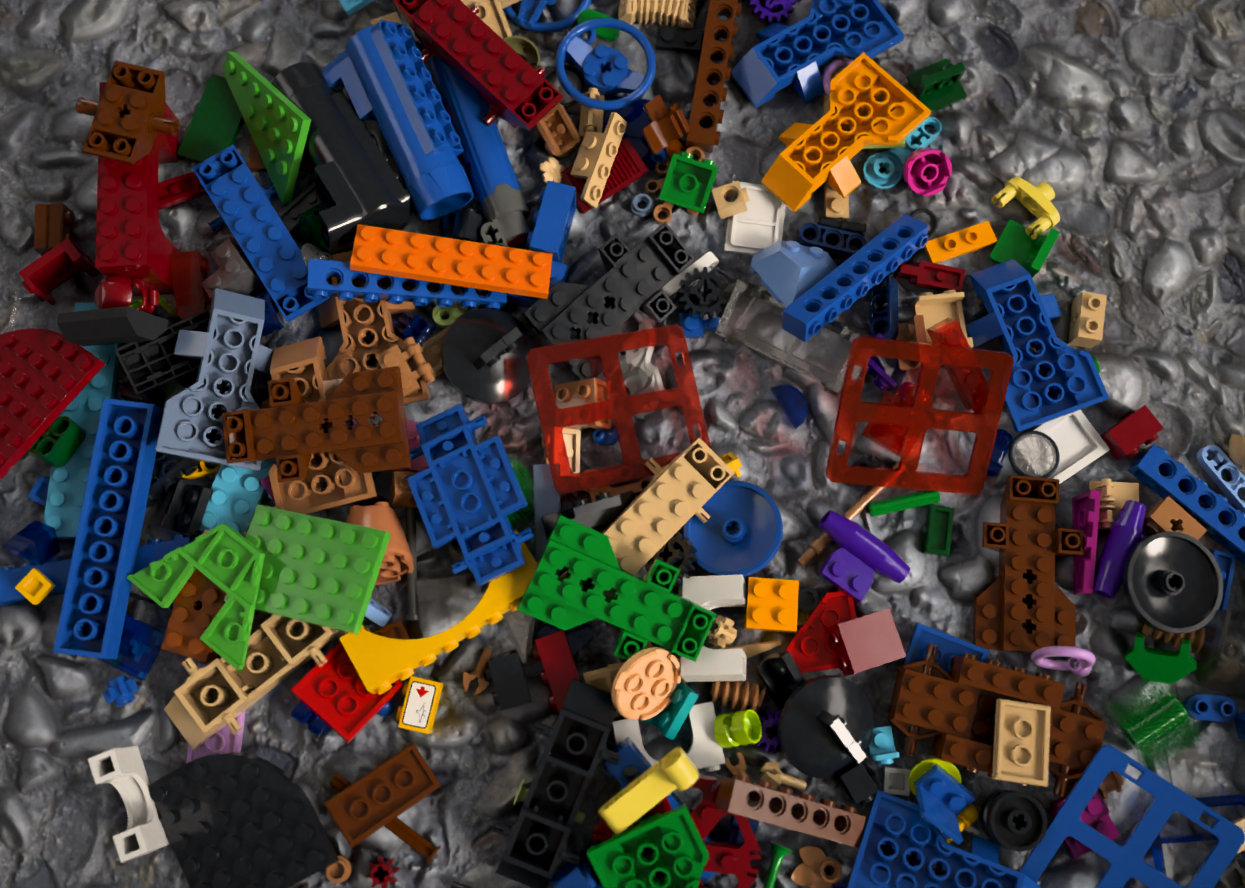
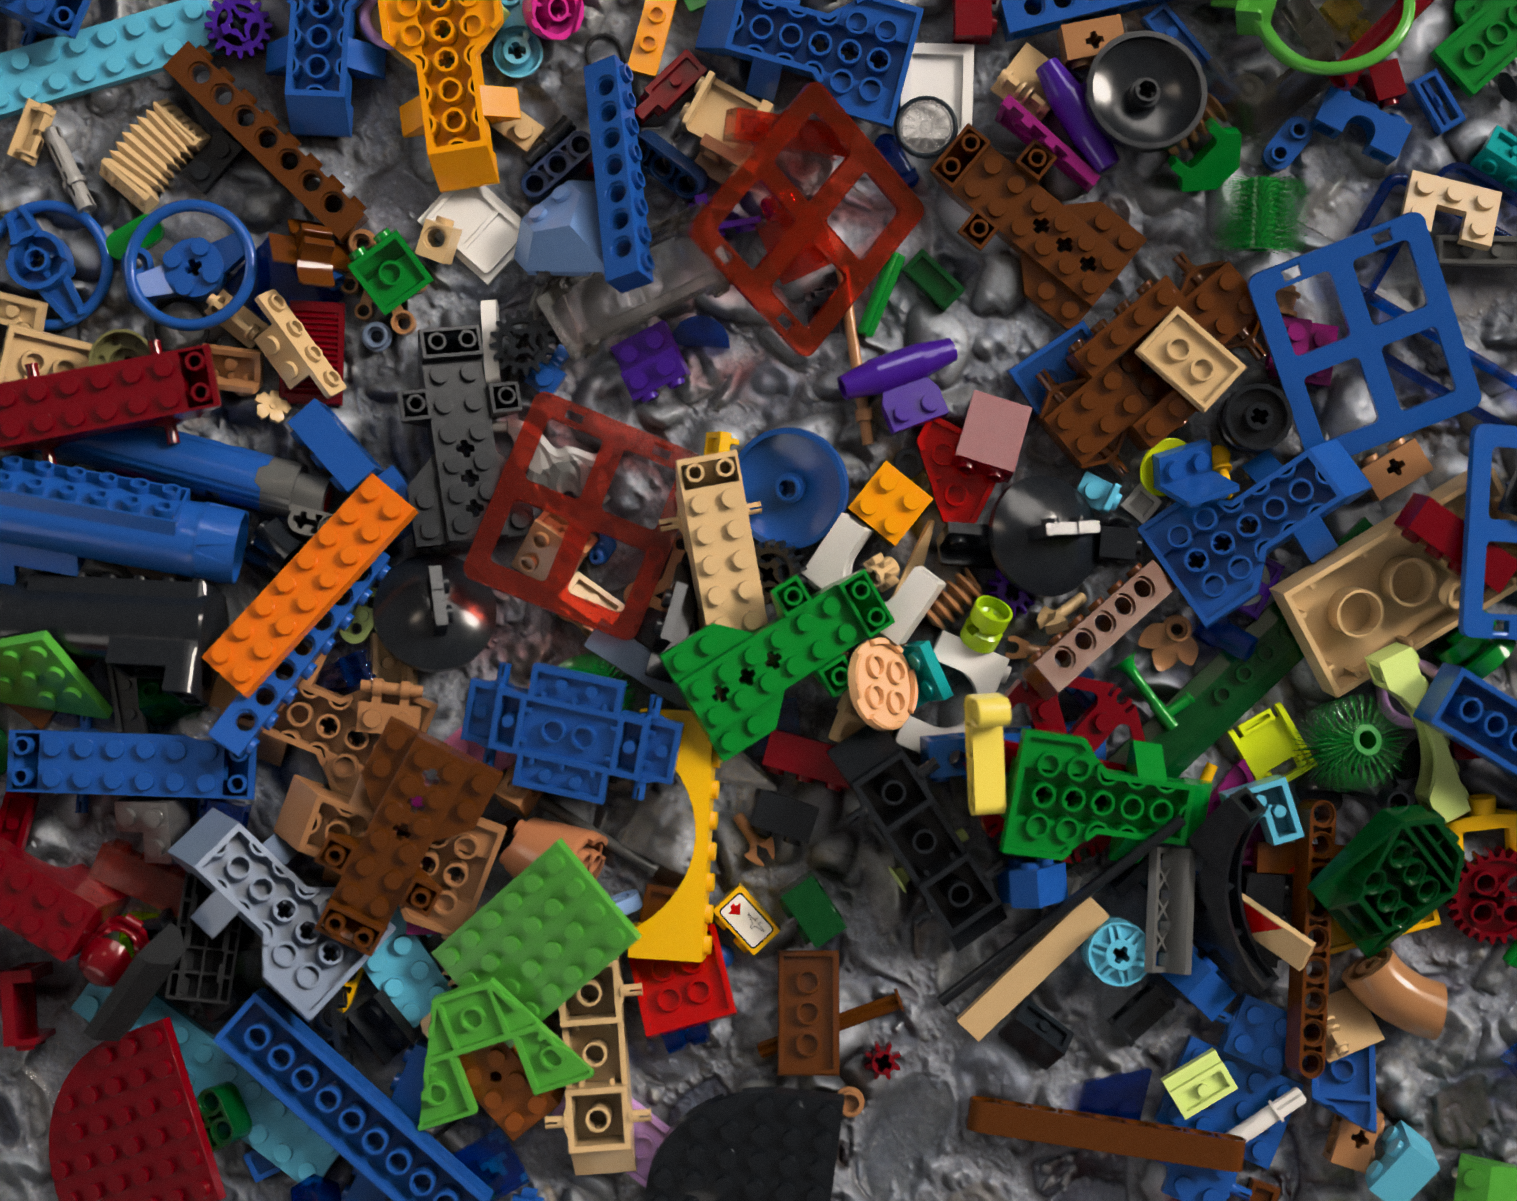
camera: 50 degrees left, 10 degrees up
lavender piece [1031,646,1096,677] -> none
none -> dark purple plate [610,320,691,404]
none -> dark green brick [779,870,847,948]

